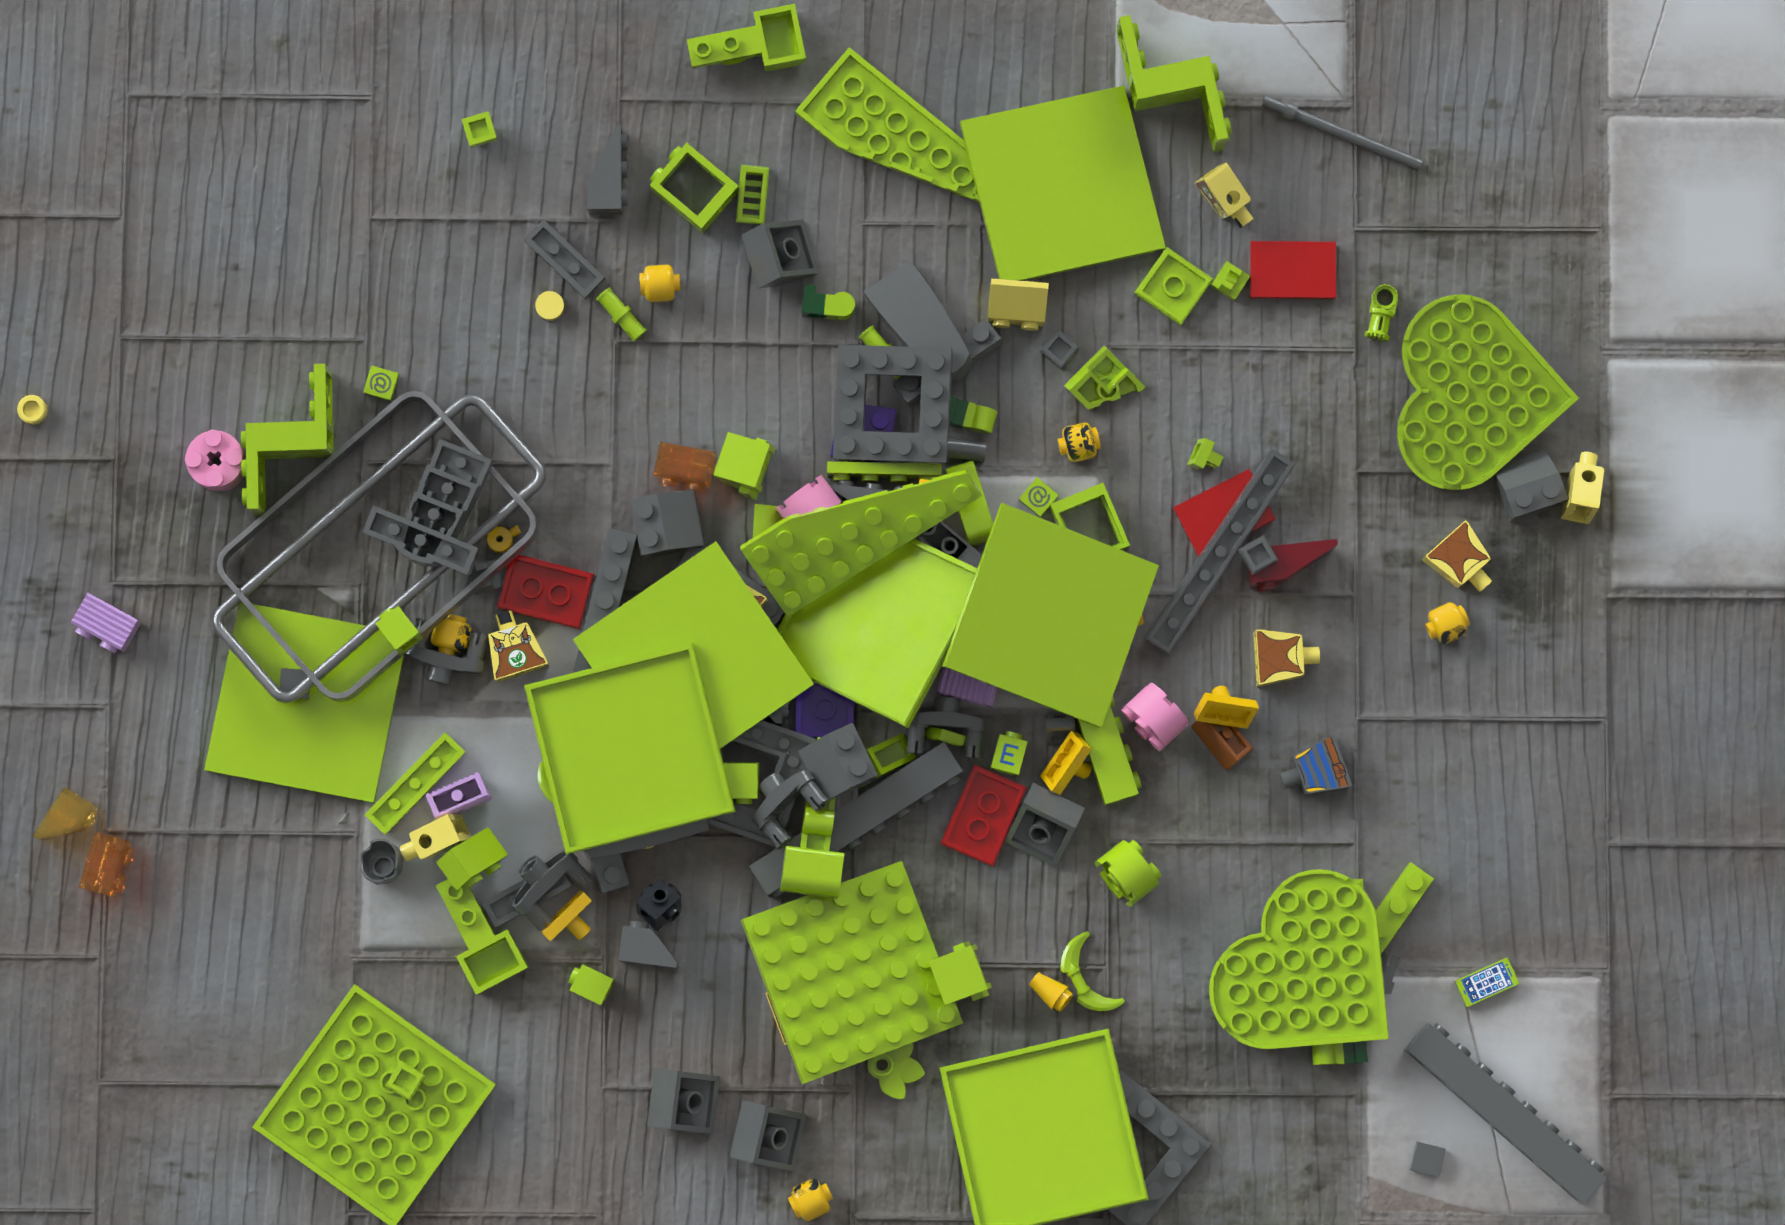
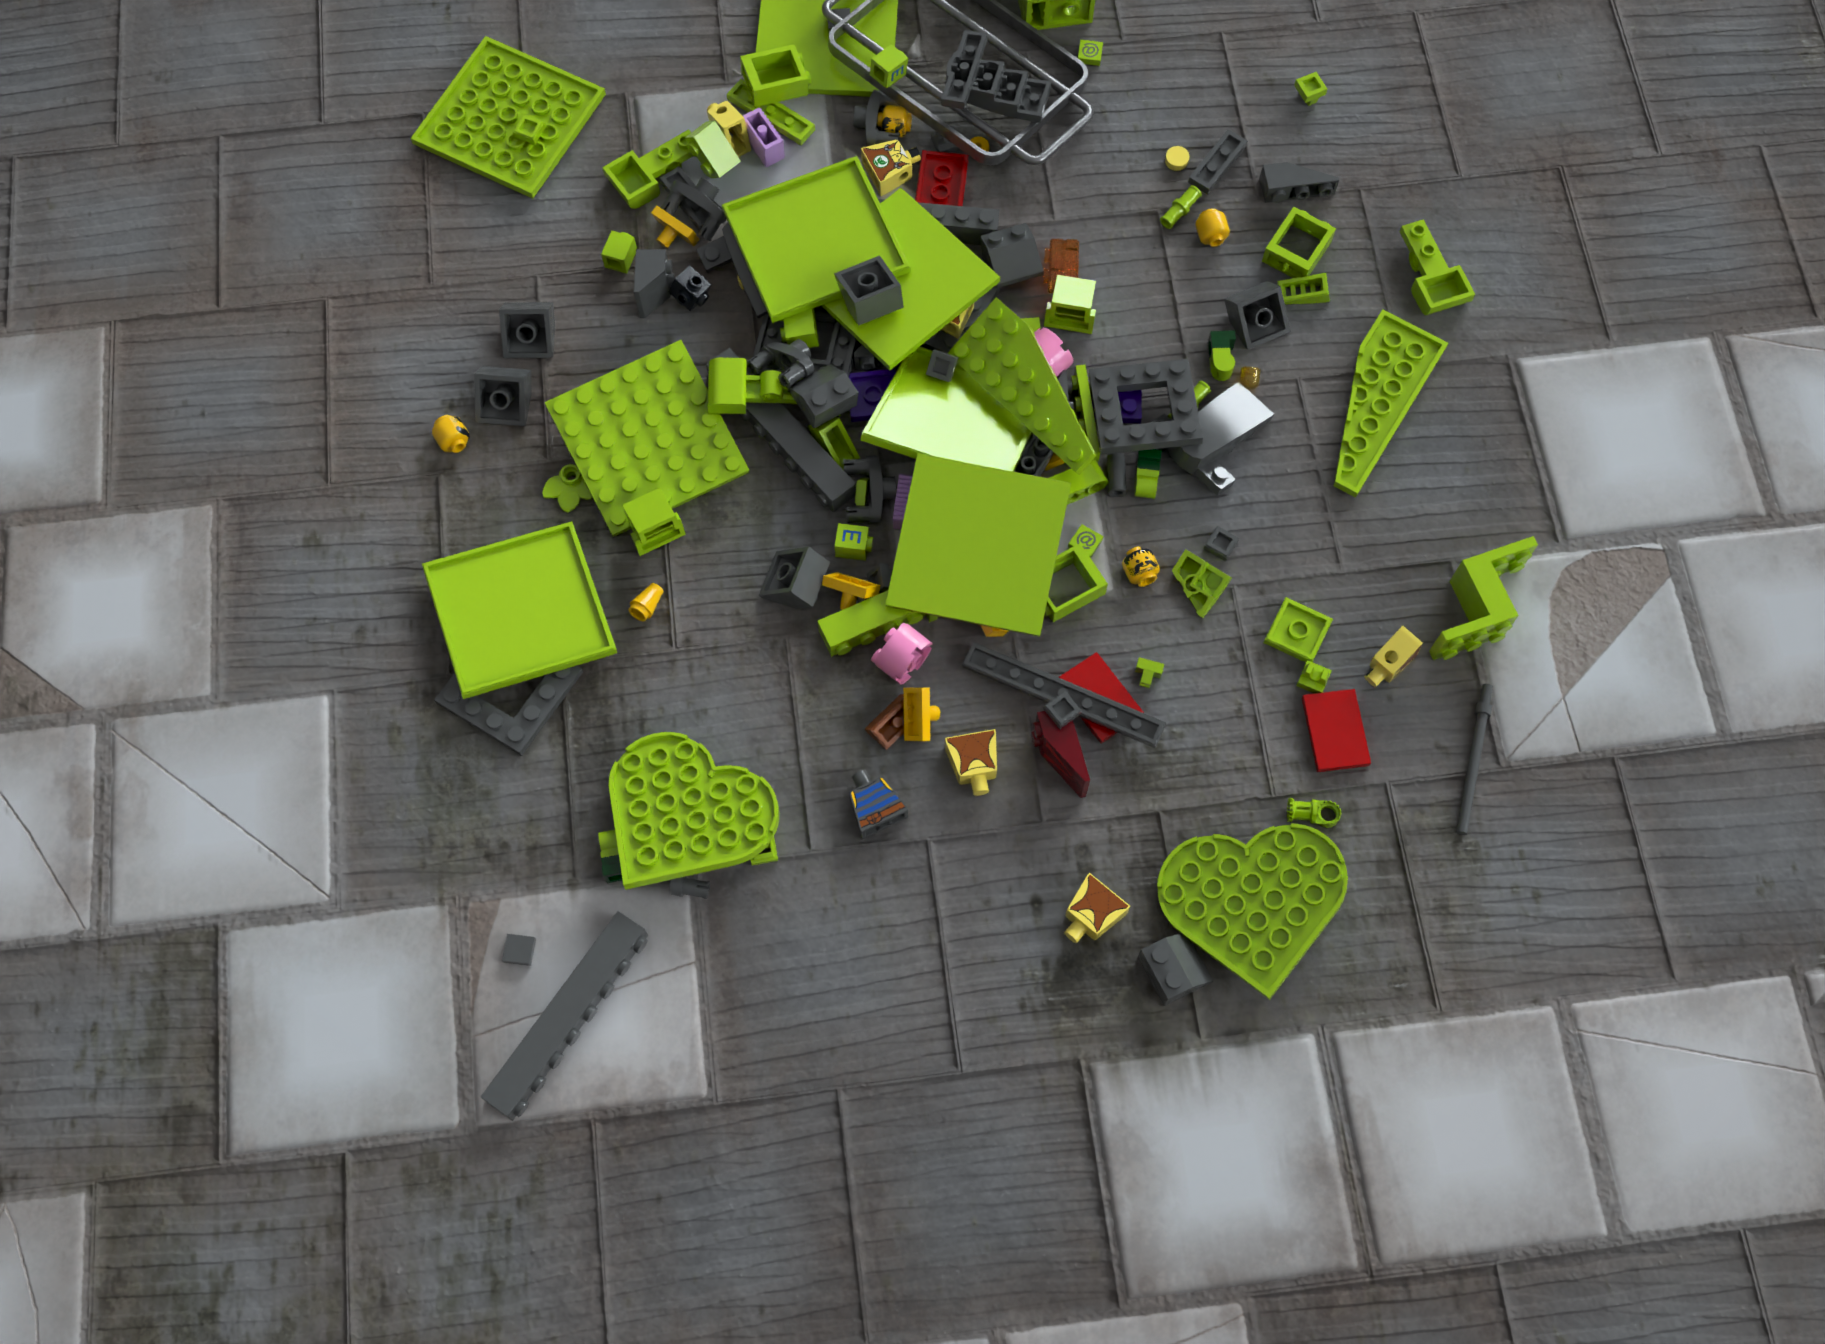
camera: 85 degrees right, 15 degrees down
dark grey hair [361,839,404,885] -> none
red tile [940,765,1027,867] -> none
lime tile [960,85,1166,281] -> none
light yellow slope [987,278,1049,331] -> none
lime piece [1060,931,1125,1011] -> none
lime brick [1095,840,1162,907] -> none
lime plate [1376,862,1434,954] -> none
yellow head [1425,602,1470,644] -> none
tile [1454,957,1520,1007] -> none
light yellow torso [1561,452,1604,524] -> none
none -> lime window [740,44,811,107]
none -> dark grey slope [834,255,904,326]
none -> dark grey tile [926,350,958,382]
none -> clear yellow piece [1239,367,1261,390]

